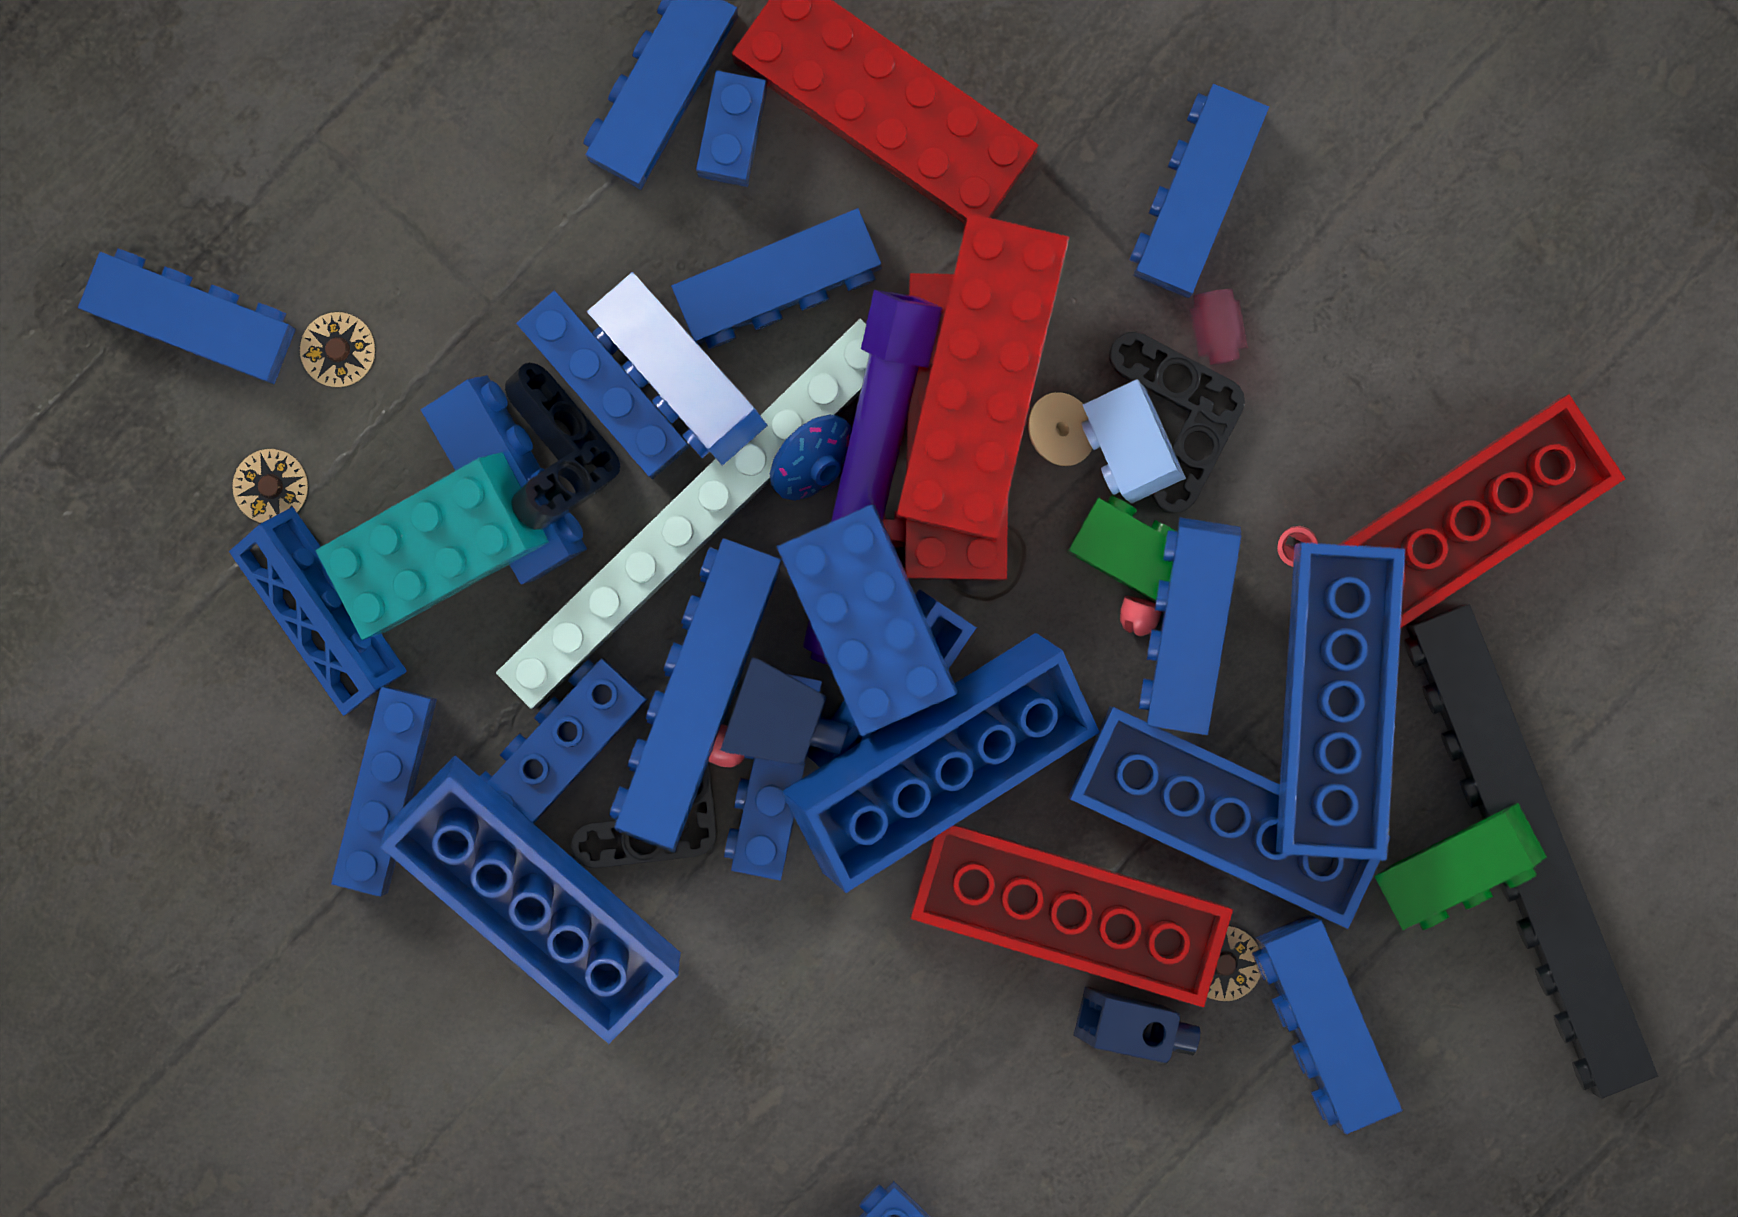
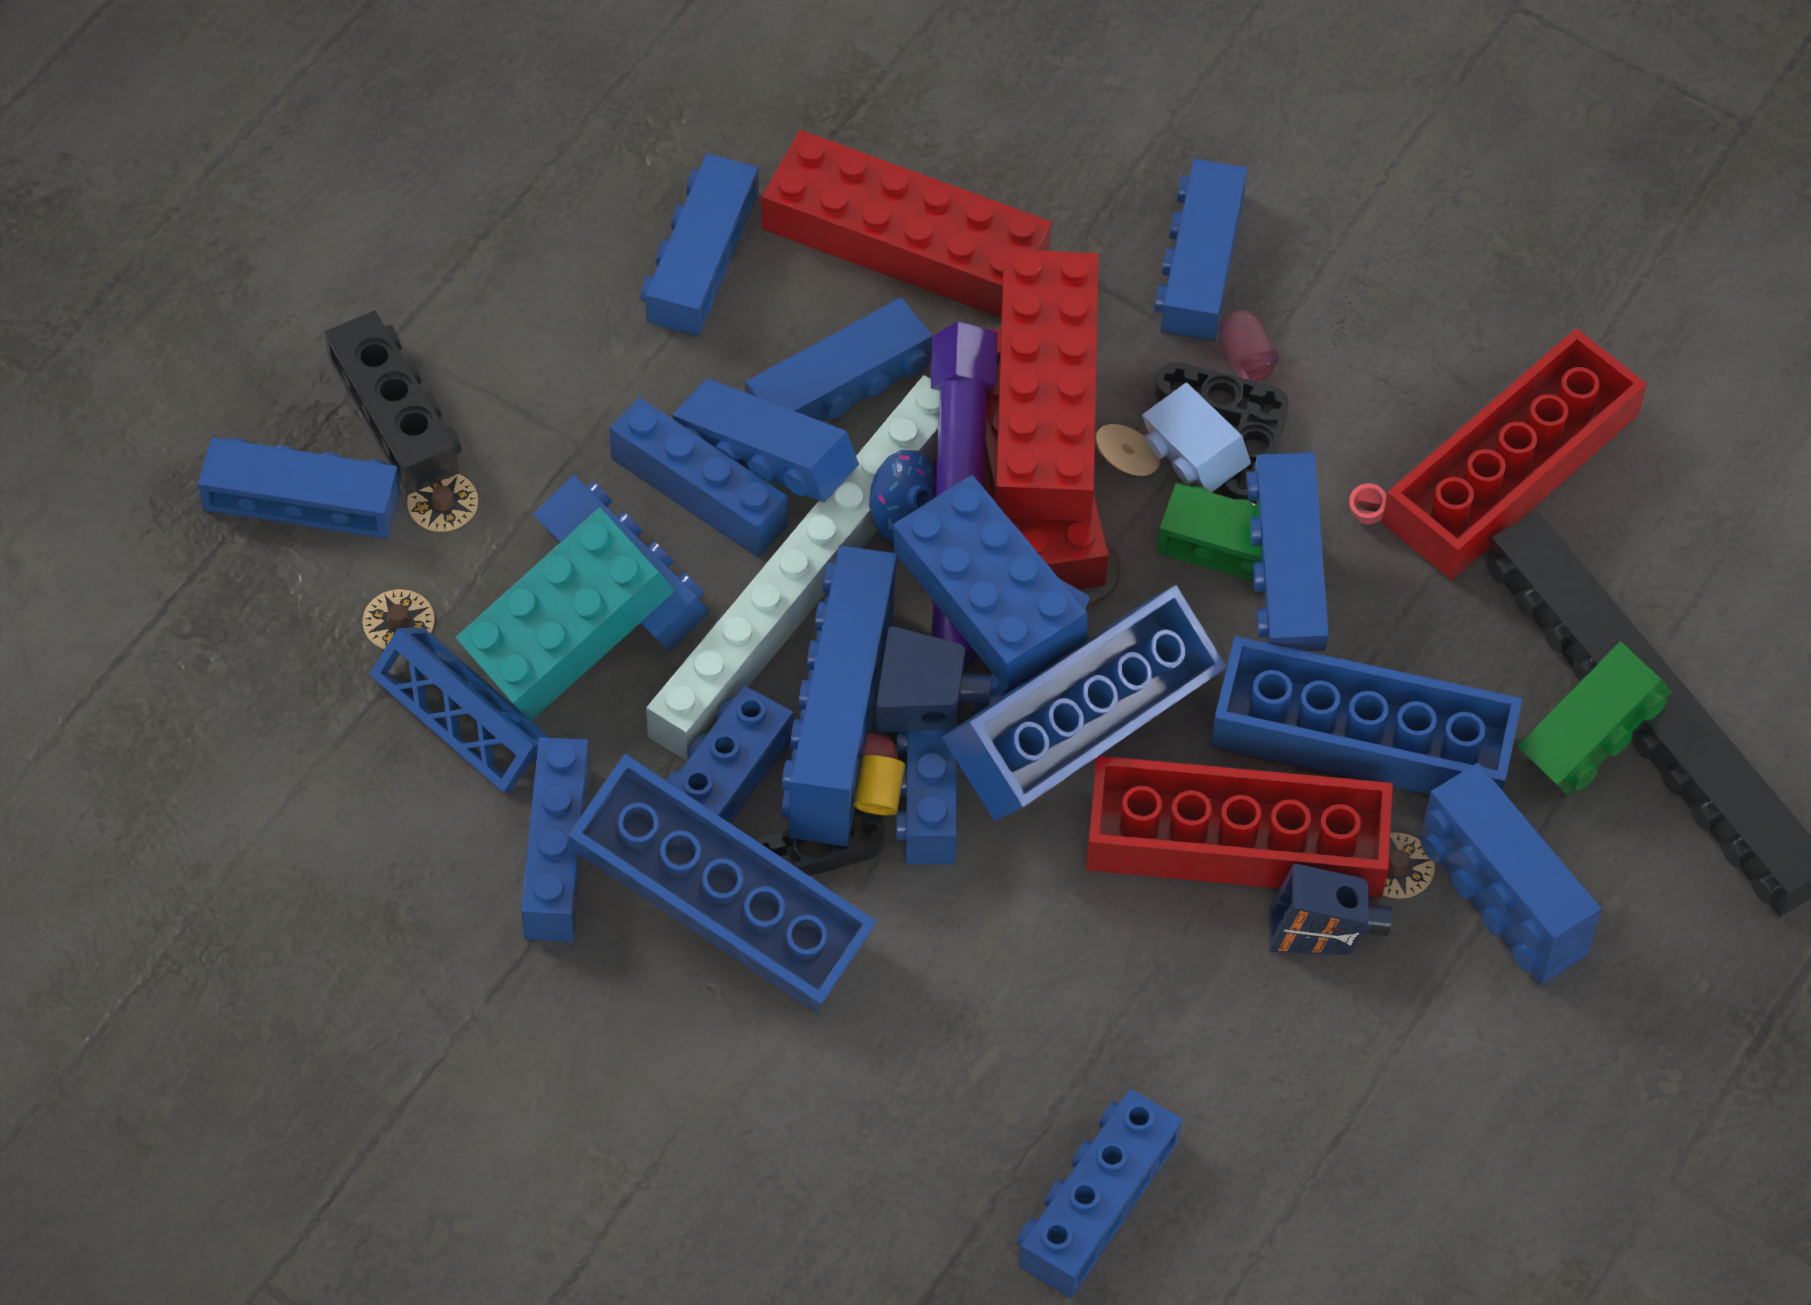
camera: 15 degrees left, 30 degrees down
black beam [505,362,620,530] -> none
blue brick [696,70,767,187] -> none
coral hinge [1120,596,1162,637] -> none
blue brick [1276,543,1405,860] -> none
none -> black brick [324,310,462,495]
none -> yellow beam [853,755,905,816]

